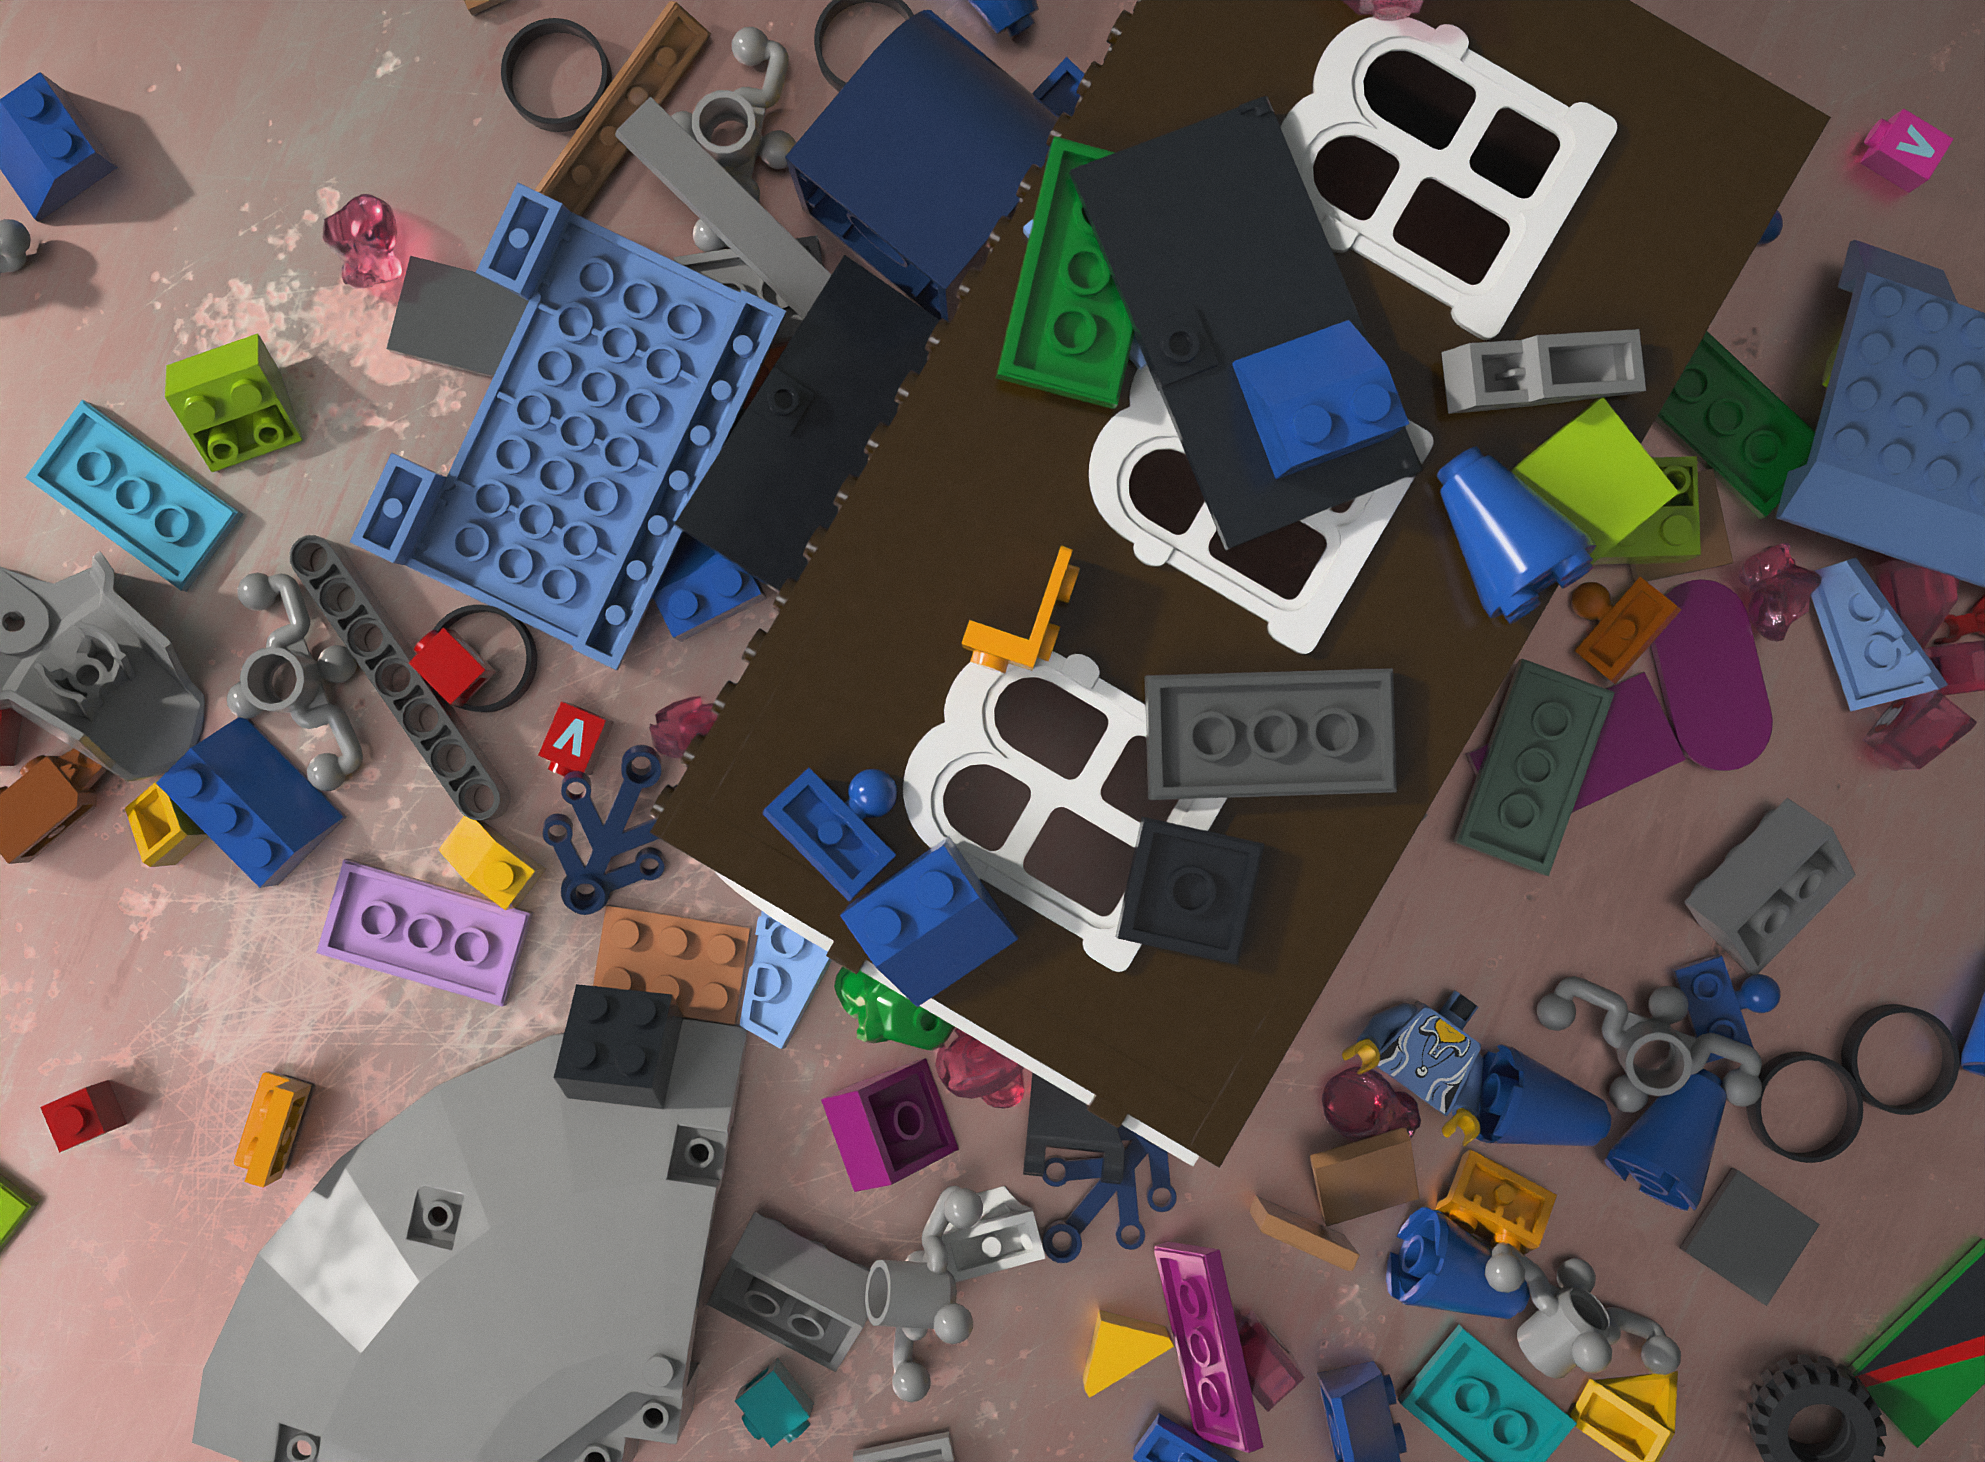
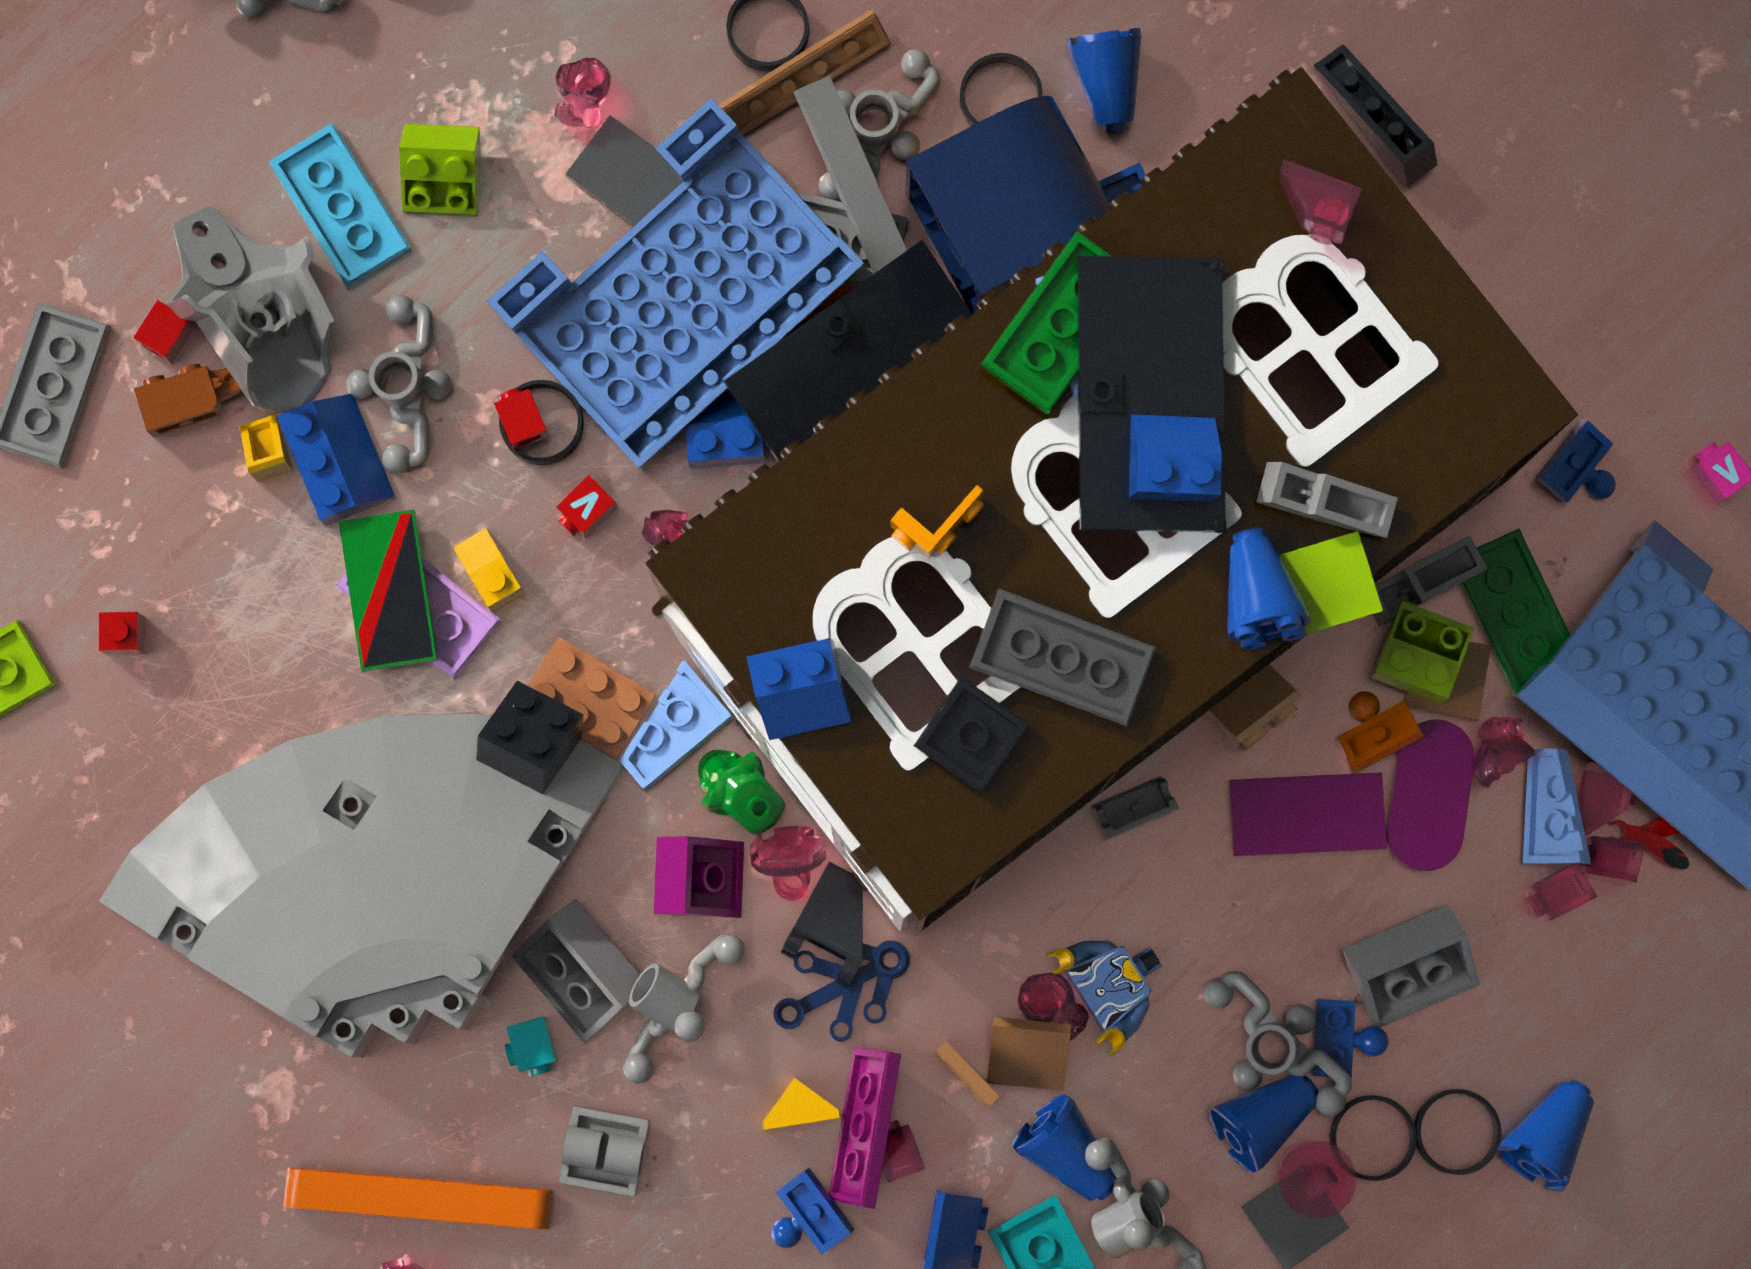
camera: 20 degrees right, 5 degrees down
light orange bracket [234,1071,312,1188] -> none
dark grey beam [290,535,510,820] -> none
dark blue plant [543,745,664,915] -> none
blue plate [763,768,897,902] -> none
white slope [942,1186,1046,1282] -> none
light orange bracket [1435,1149,1557,1254] -> none
sand green tile [1453,659,1615,876] -> none
blue cone [1476,1044,1612,1146] -> none
none -> tile [339,509,438,672]
none -> clear pink tile [1279,1141,1356,1218]

